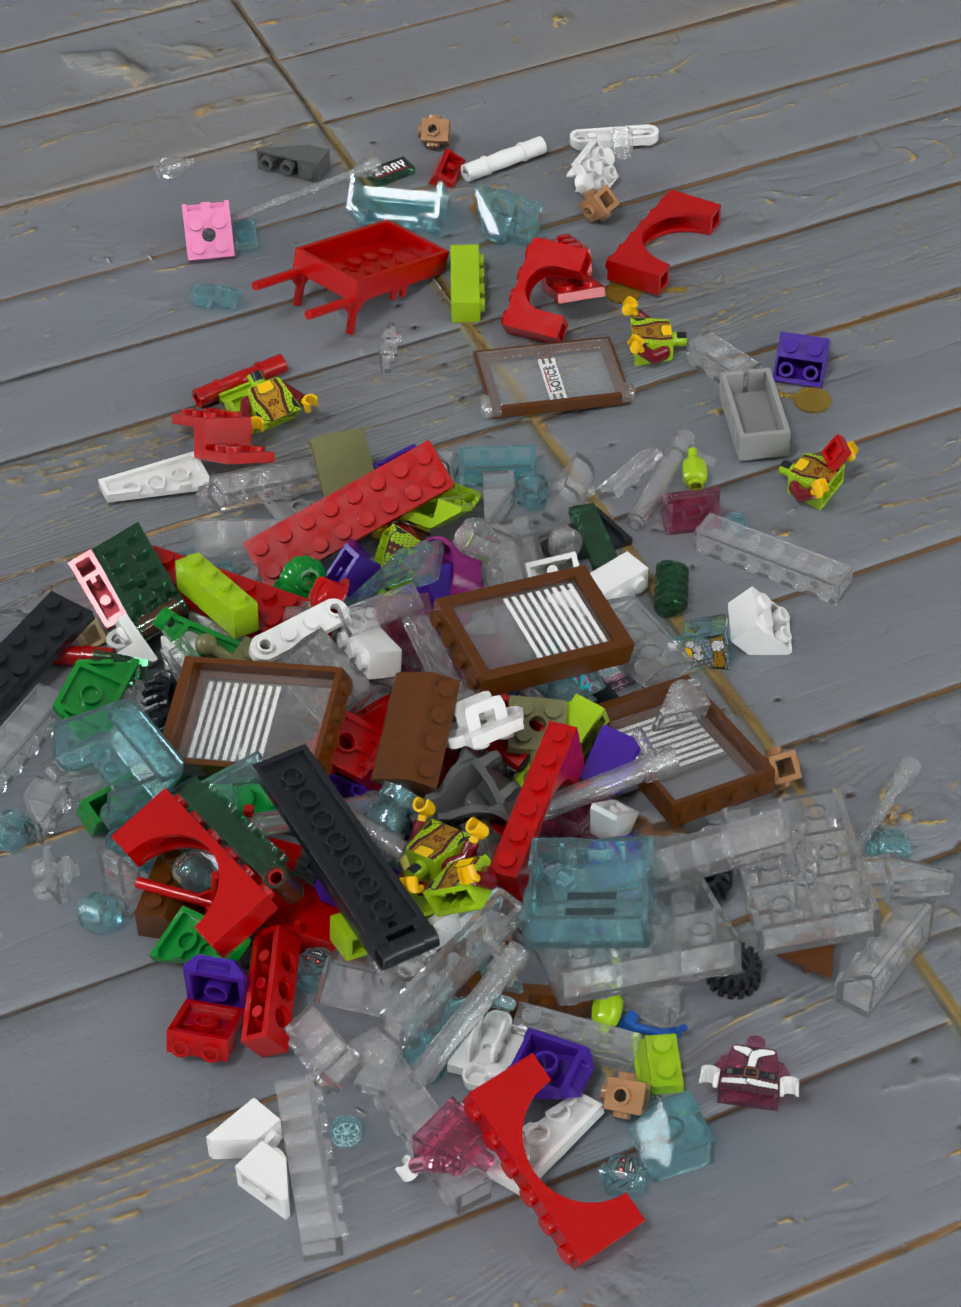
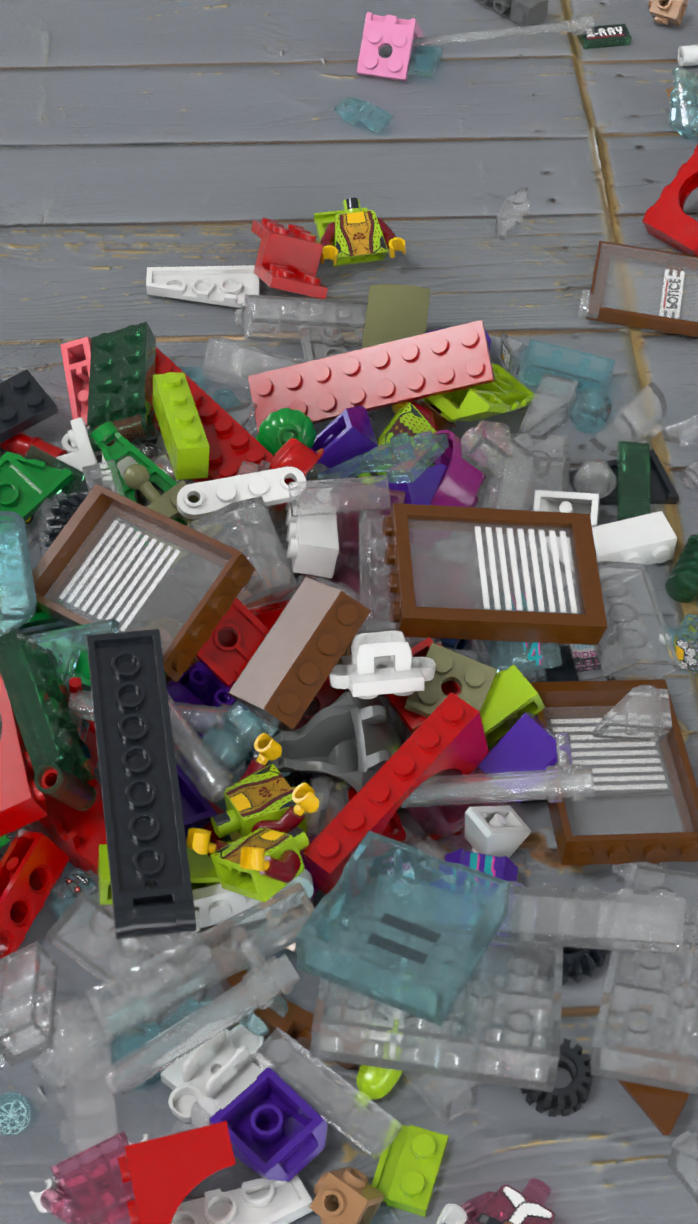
camera: 20 degrees right, 5 degrees up
tan slope [77,617,106,647] -> none
red piece [192,354,288,408] -> none
red piece [252,219,449,335] -> none
clear light blue windscreen [346,173,451,232] -> none
red slope [428,148,465,188] -> none
lime brick [450,244,485,322] -> none
blue piece [618,1010,688,1038] -> none

